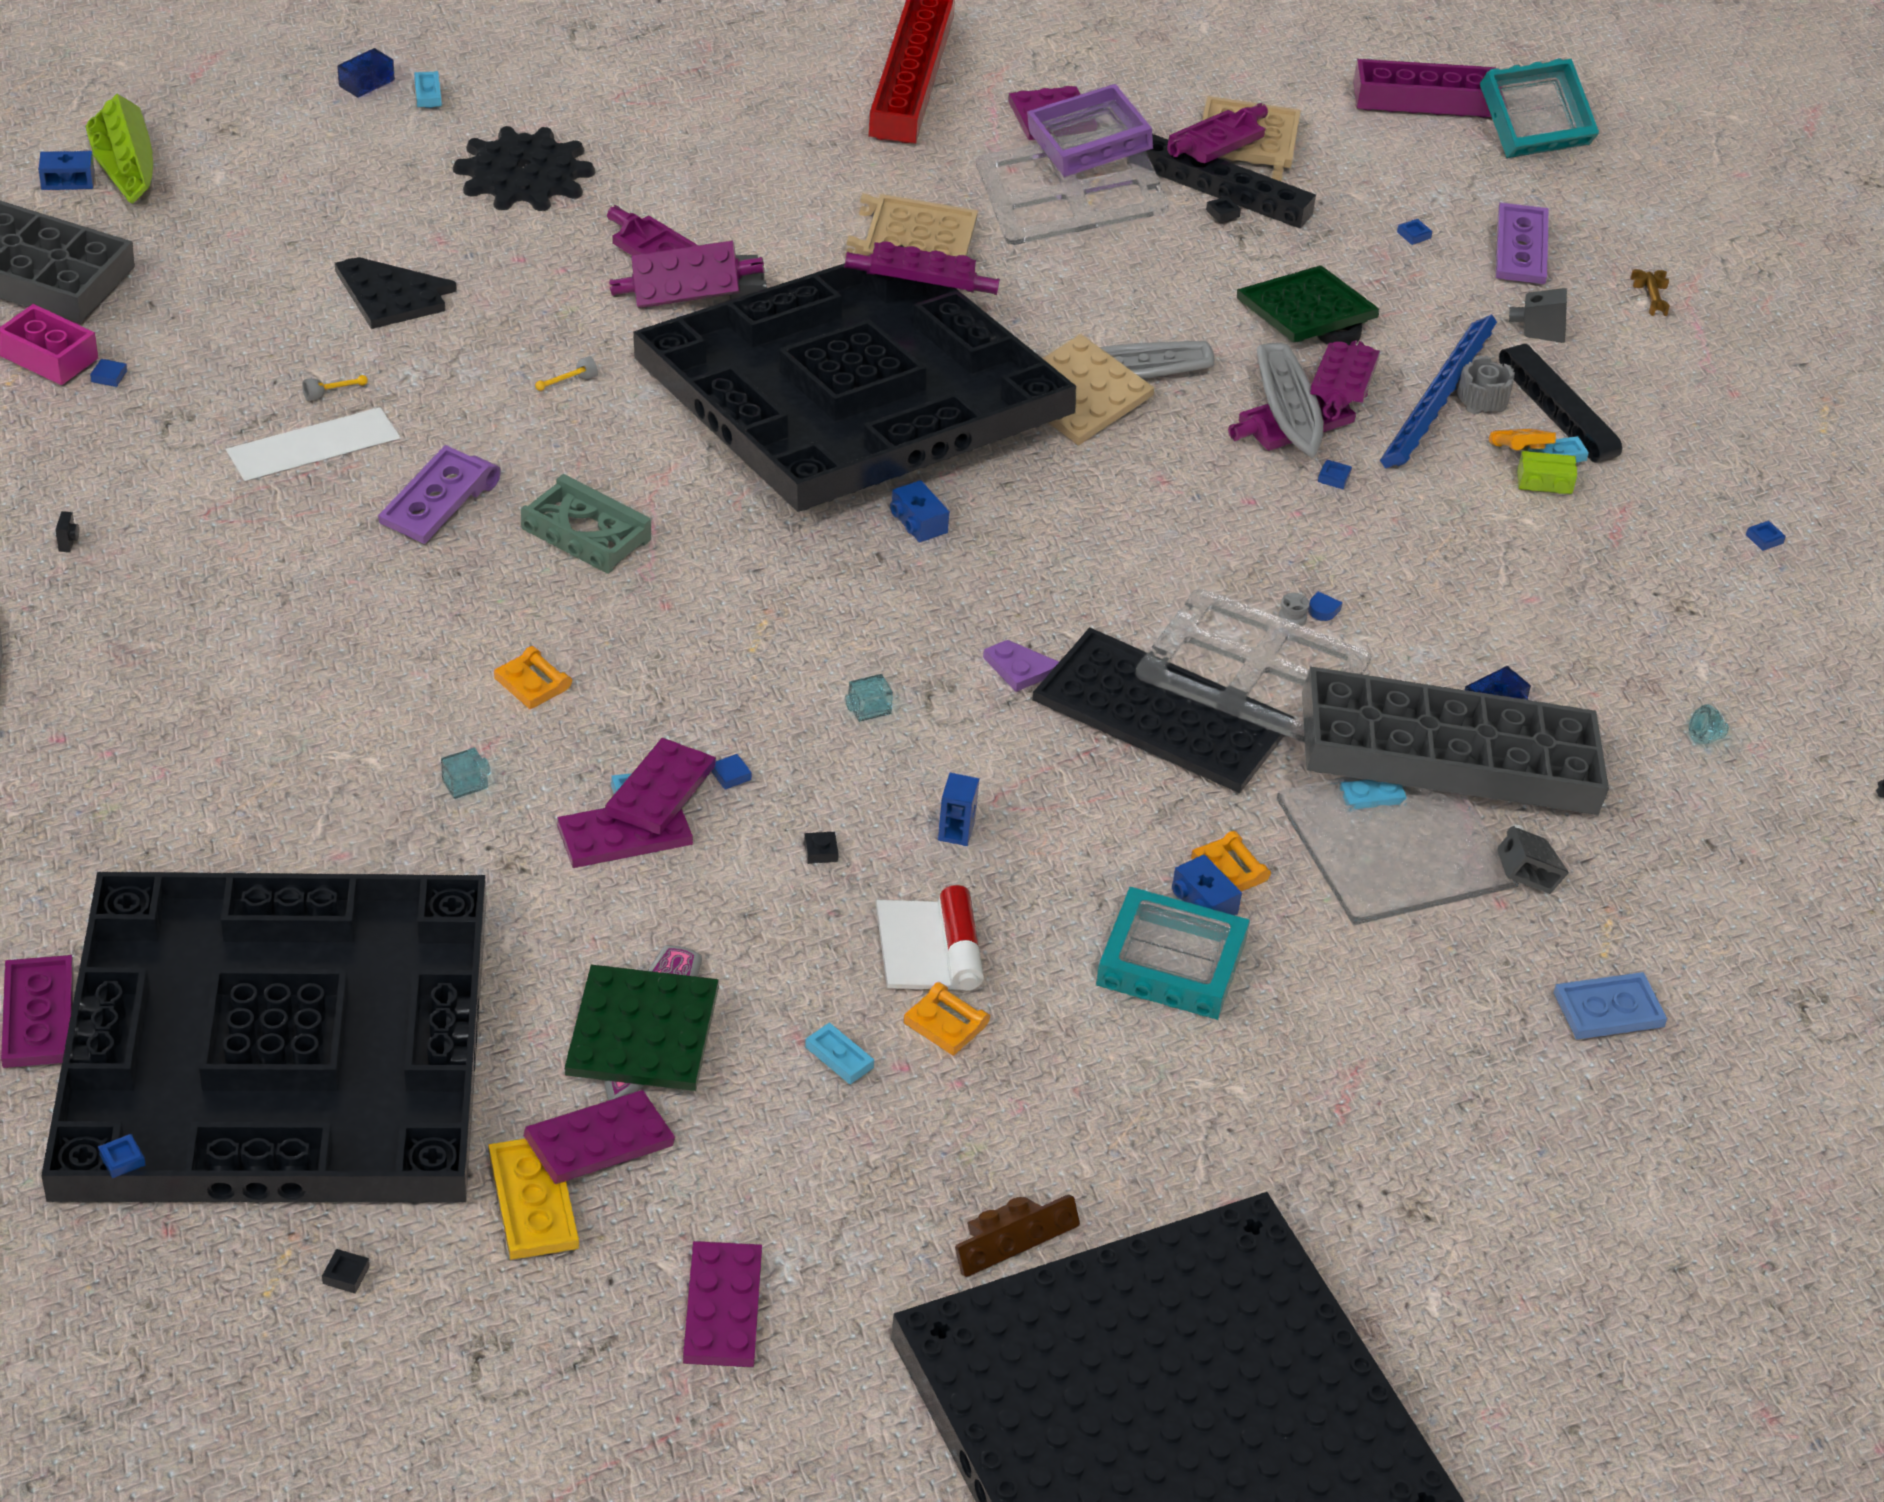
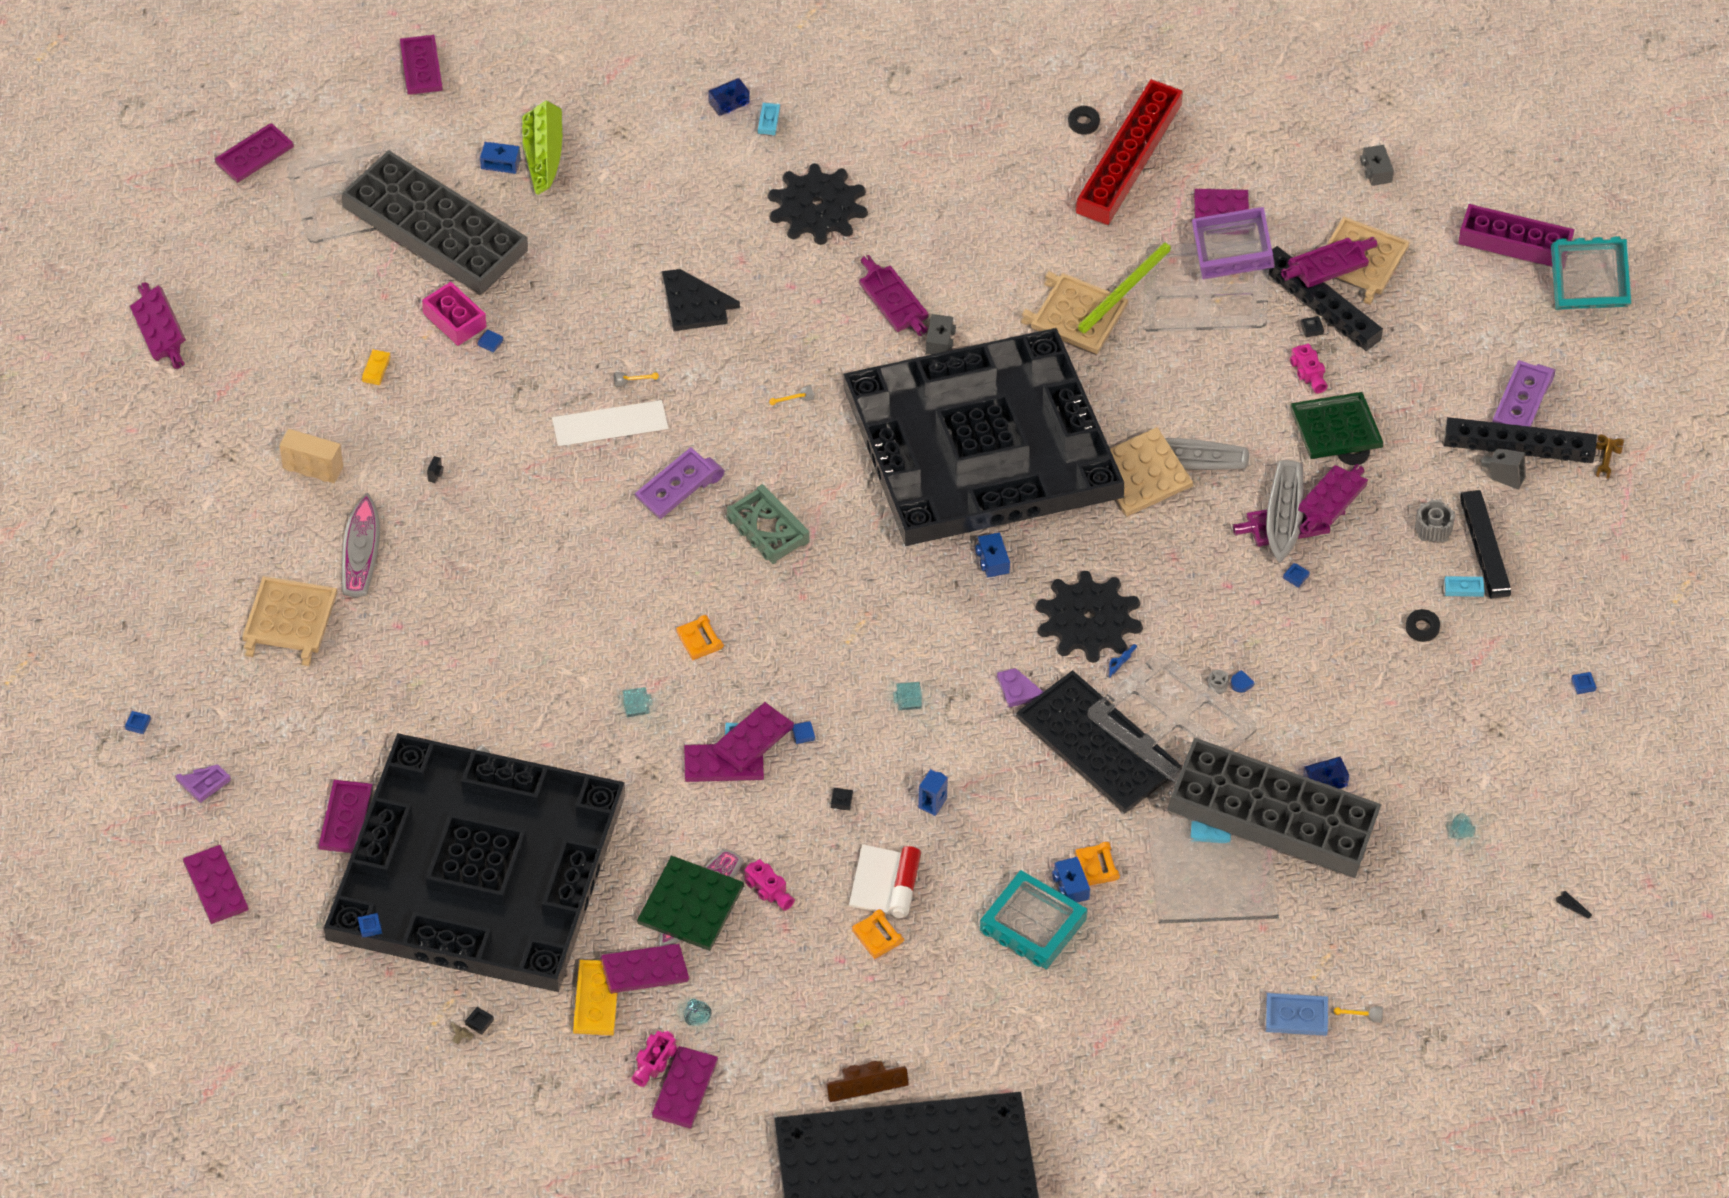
camera: 20 degrees right, 10 degrees up
magenta plate [609,240,765,308] -> none
medium azure plate [805,1022,874,1085] -> none
magenta plate [844,241,1000,295] -> none
blue plate [1380,314,1497,469] -> none
blue tile [1397,219,1433,245] -> none
light orange plate [1489,428,1556,450] -> none
dark grey torso [1497,825,1569,894] -> none
lime brick [1517,451,1577,494] -> none
none -> dark tan plant [450,1022,475,1045]
none -> dark pink brick [631,1030,677,1087]
none -> clear light blue brick [684,999,712,1026]
none -> dark pink brick [744,859,795,911]
none -> black plate [1035,571,1143,663]
none -> black tyre [1068,106,1100,135]
none -> lime axle [1078,242,1171,334]
none -> blue hand [1109,644,1137,678]
none -> dark pink brick [1290,343,1328,394]
none -> hinge [1333,1006,1383,1023]
none -> dark grey brick [1360,144,1394,186]
none -> black tyre [1406,609,1440,642]
none -> black brick [1444,417,1597,463]

